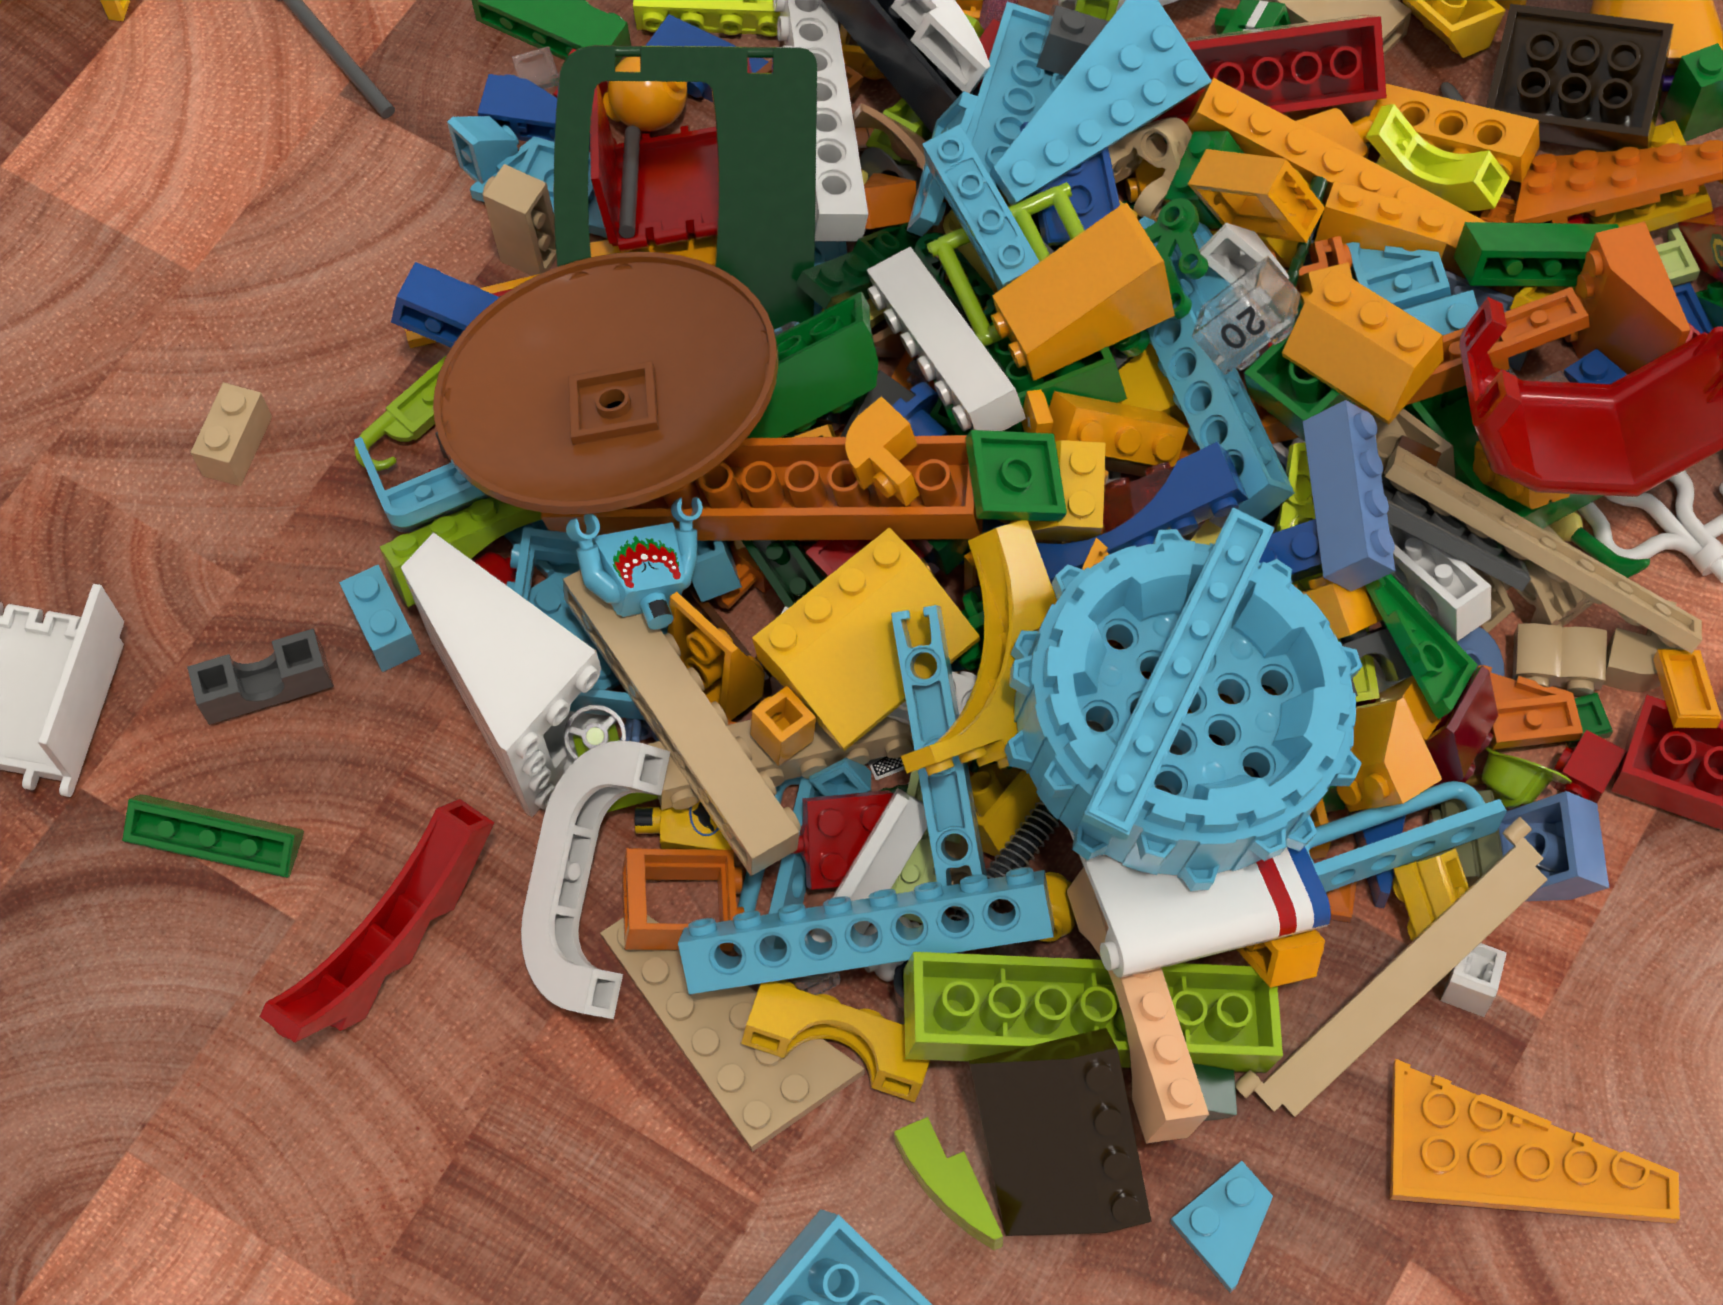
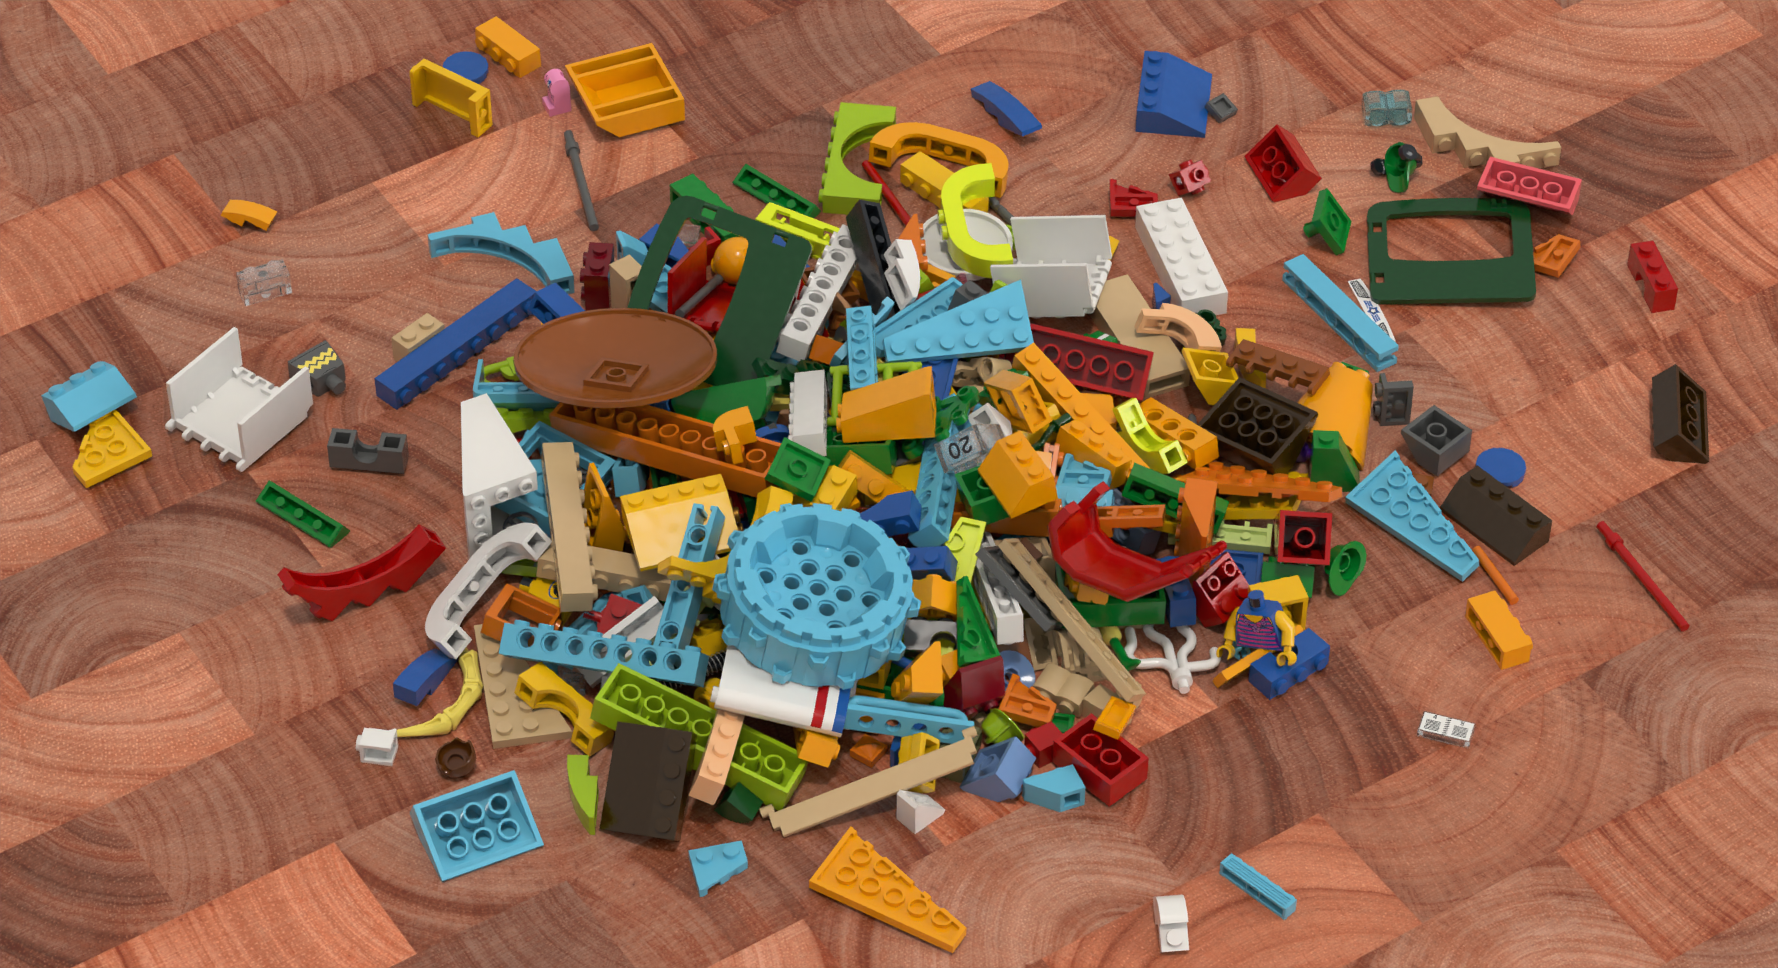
camera: 20 degrees right, 20 degrees down
medium azure brick [339,565,421,672] -> none
medium azure torso [566,497,703,630] -> none
light orange brick [750,686,816,766] -> none
light orange tile [1021,390,1053,434] -> none
medium azure tile [1081,508,1275,841] -> none
medium blue brick [1303,400,1395,591] -> none
none -> dark grey torso [287,340,346,396]
none -> white window [356,728,398,766]
none -> blue brick [374,278,537,410]
none -> blue slope [393,648,458,706]
none -> light yellow animal [397,647,483,737]
none -> medium azure arch [427,212,575,294]
none -> reddish brown hair [435,737,476,778]
none -> dark red brick [580,242,615,311]
none -> medium azure slope [1022,764,1086,812]

